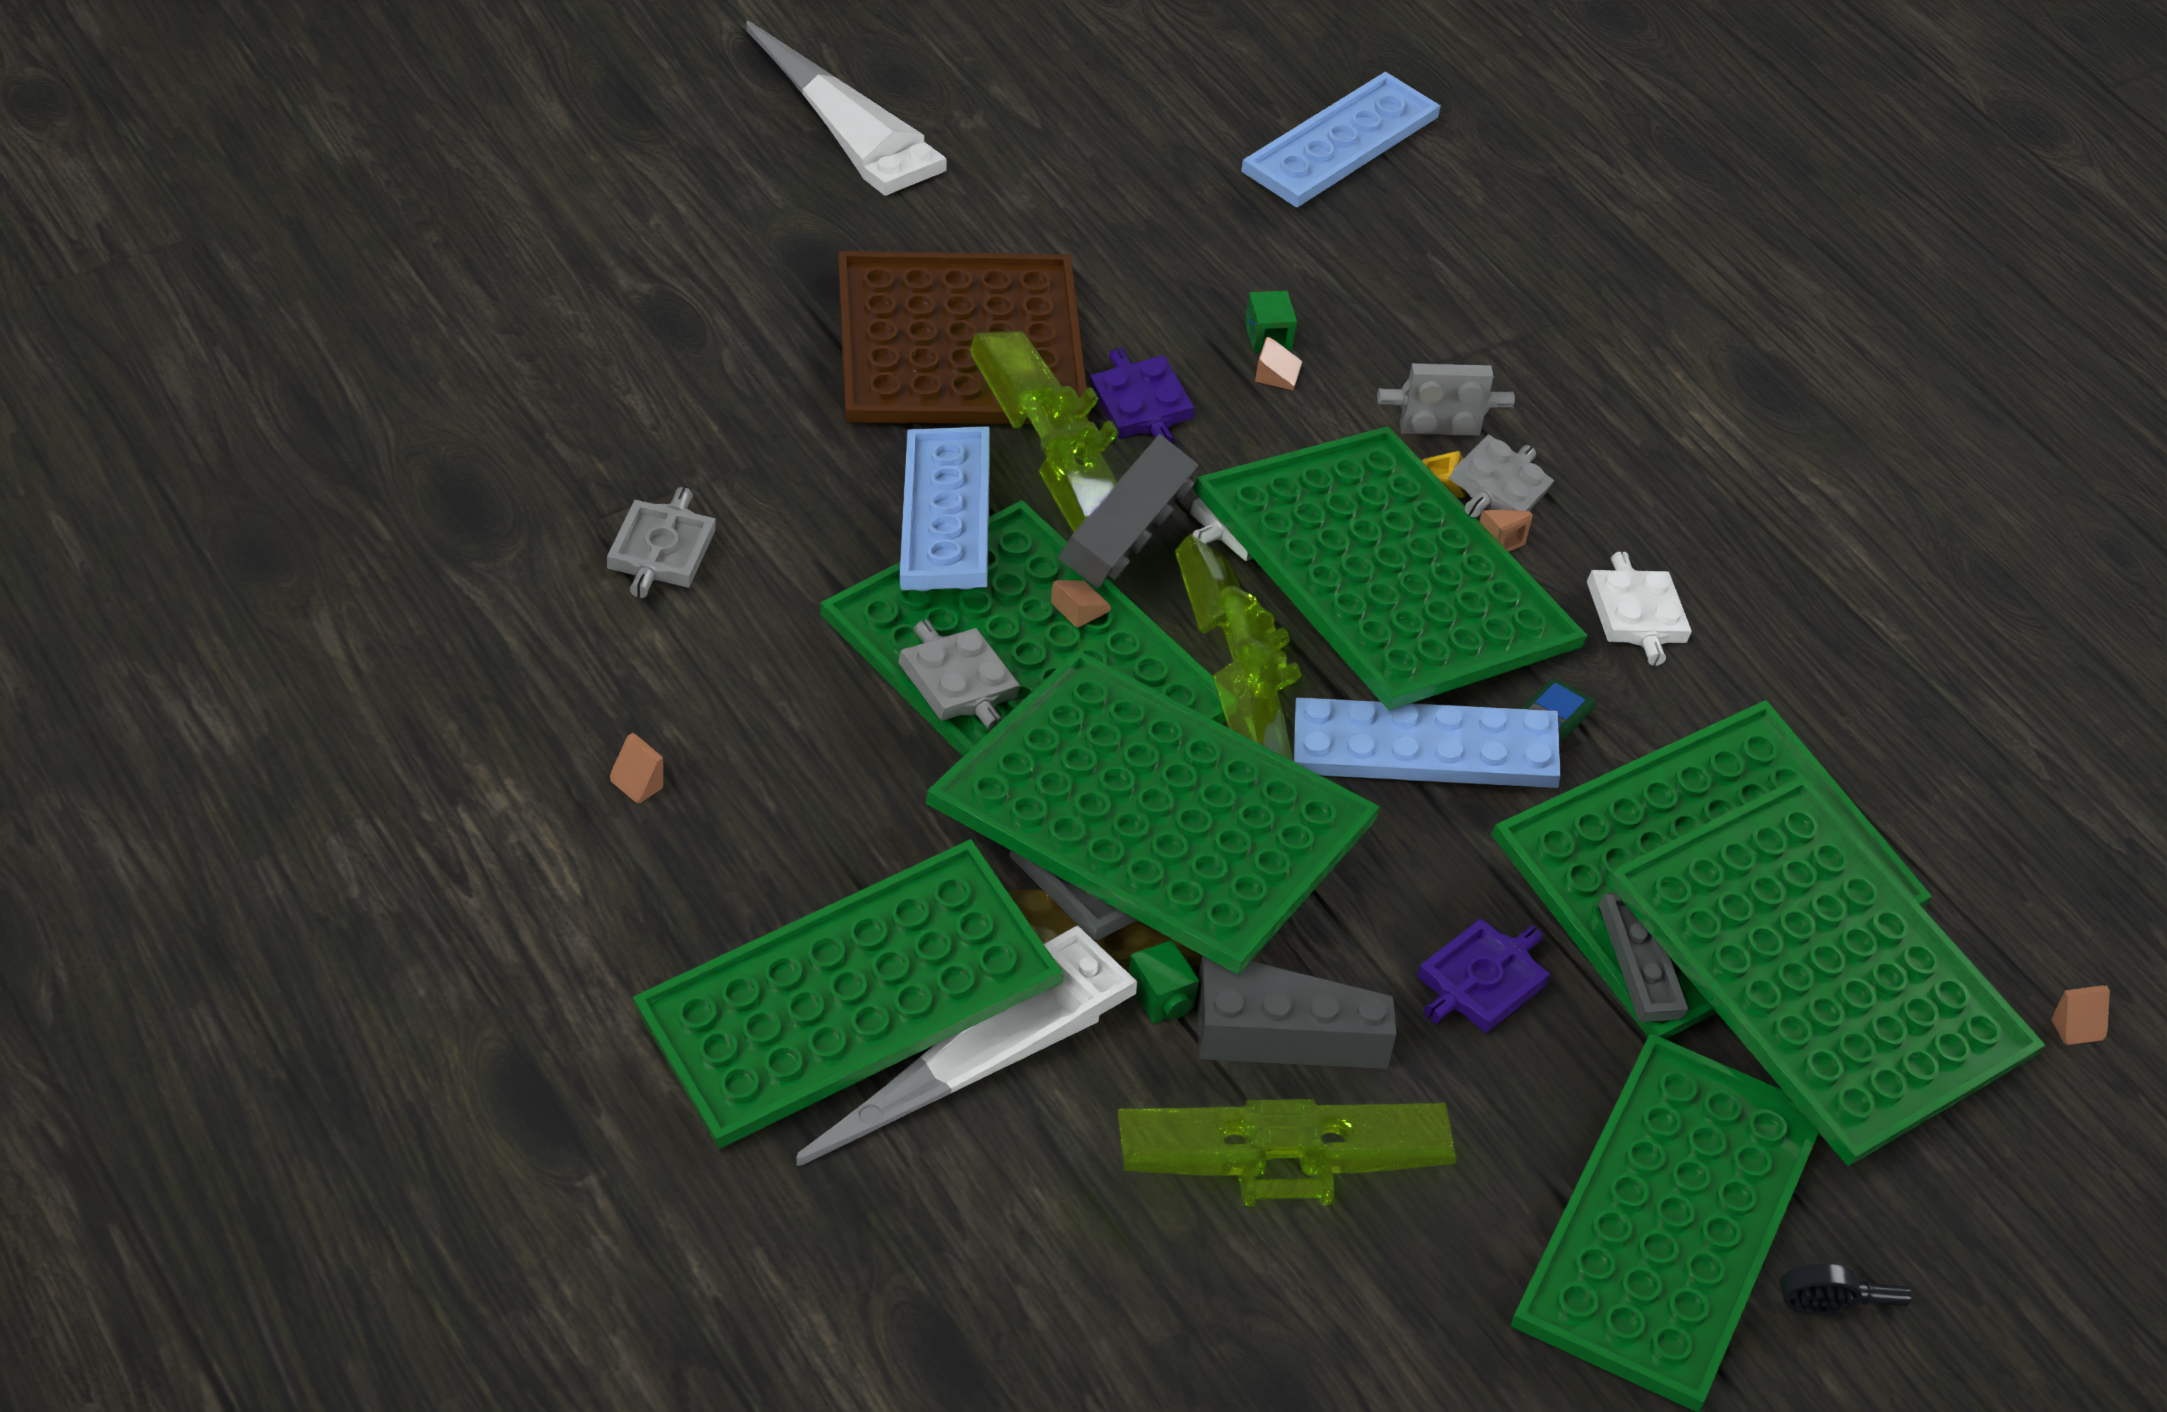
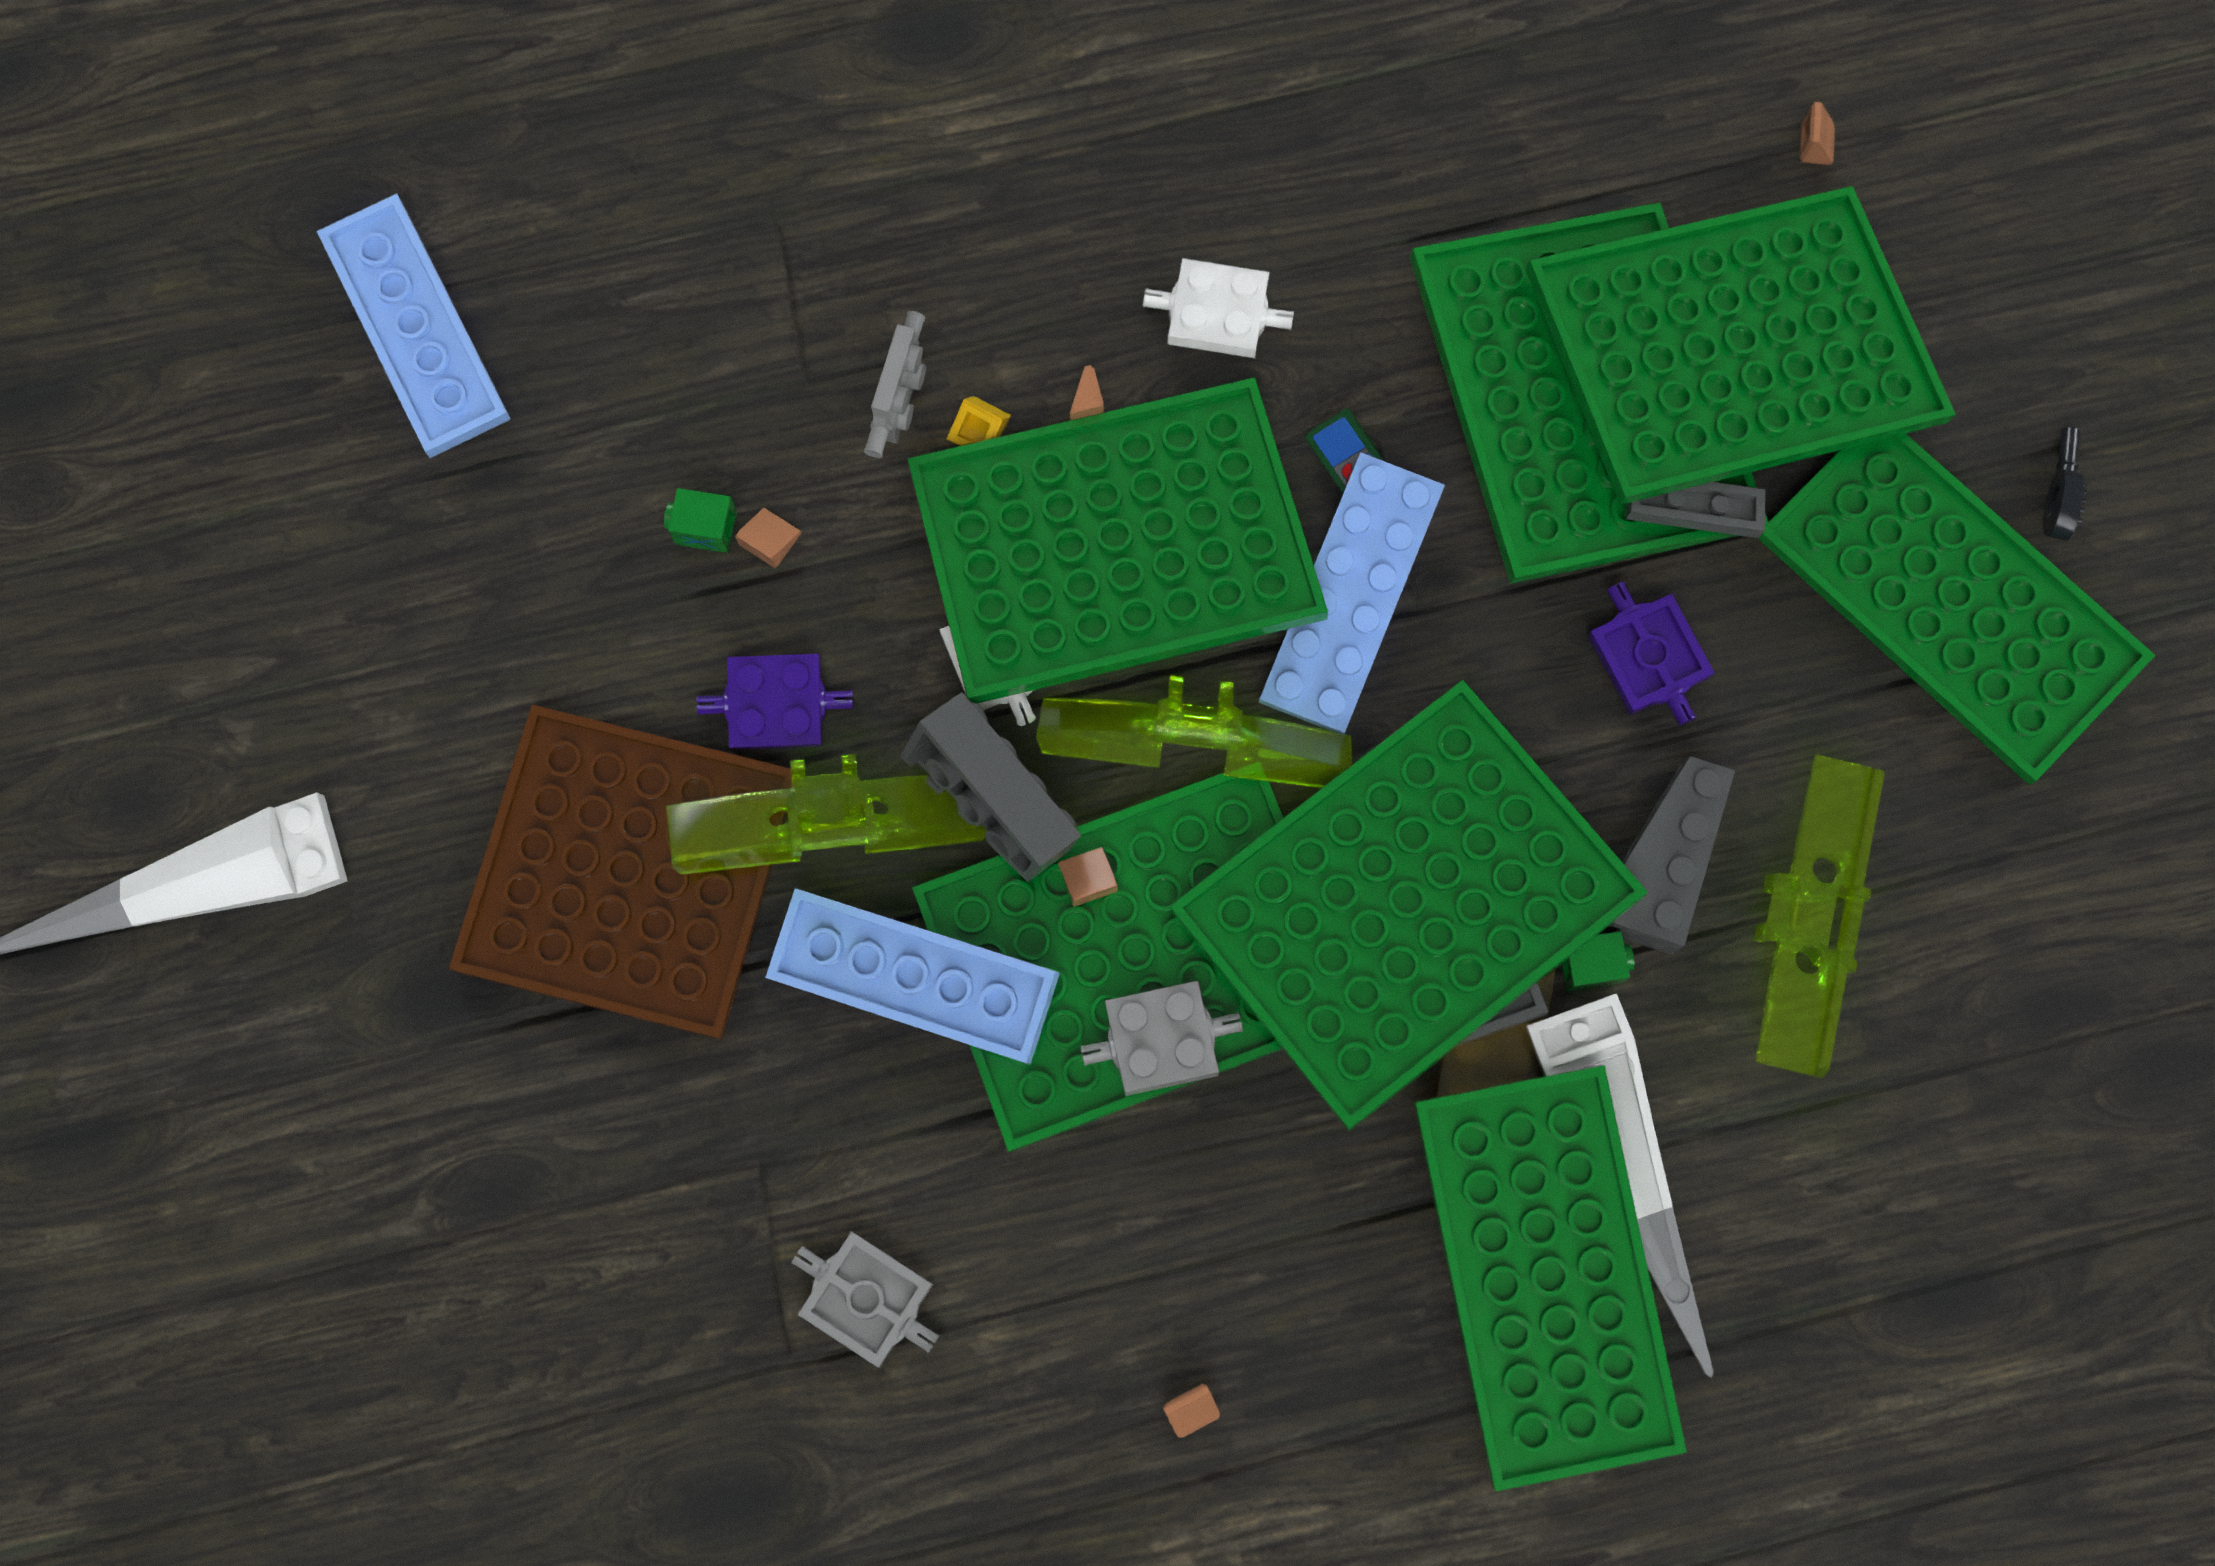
camera: 65 degrees left, 30 degrees up
light grey plate [1449,434,1554,517] -> none

